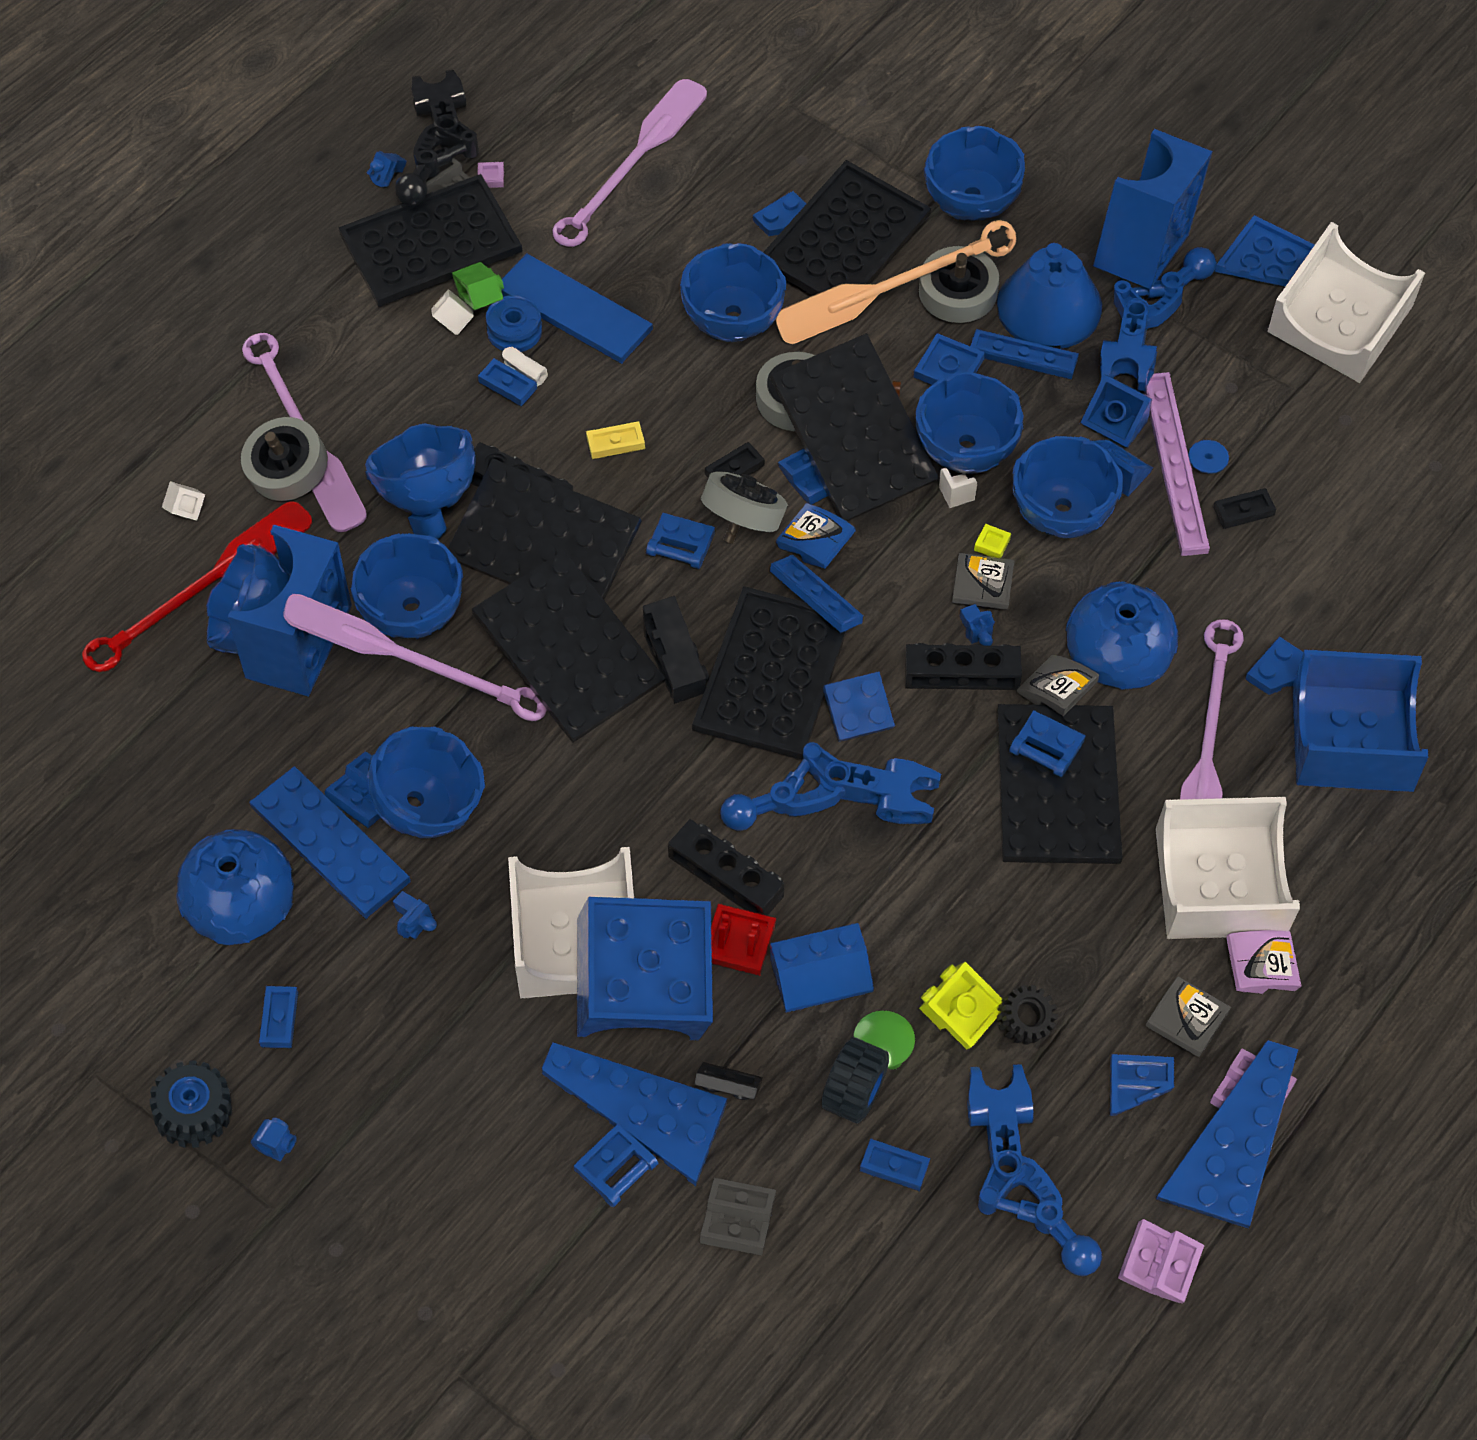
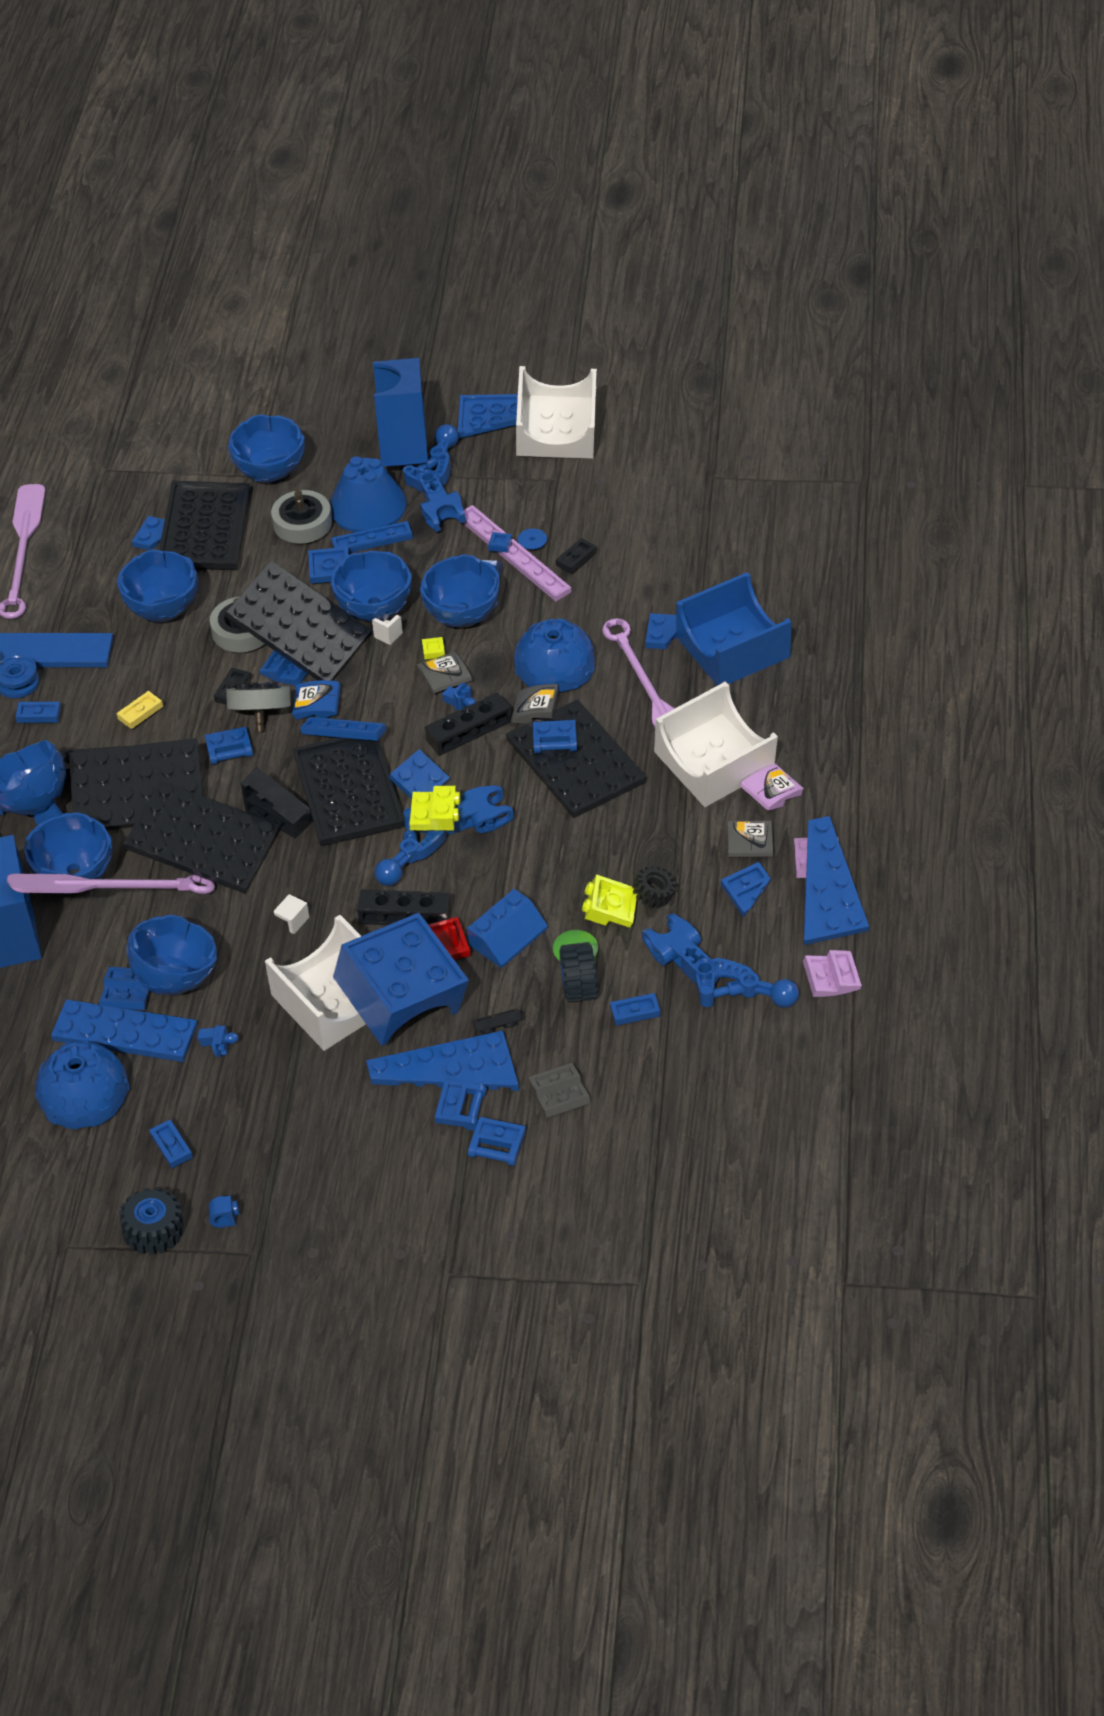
camera: 30 degrees left, 10 degrees down
white bar [502,347,548,386] -> none
light nougat piece [776,220,1016,344] -> none
blue slope [1080,374,1152,447] -> none
none -> white panel [274,894,309,934]
none -> neon yellow plate [409,786,460,830]
none -> blue plate [468,1117,526,1166]
none -> blue tile [488,532,512,553]

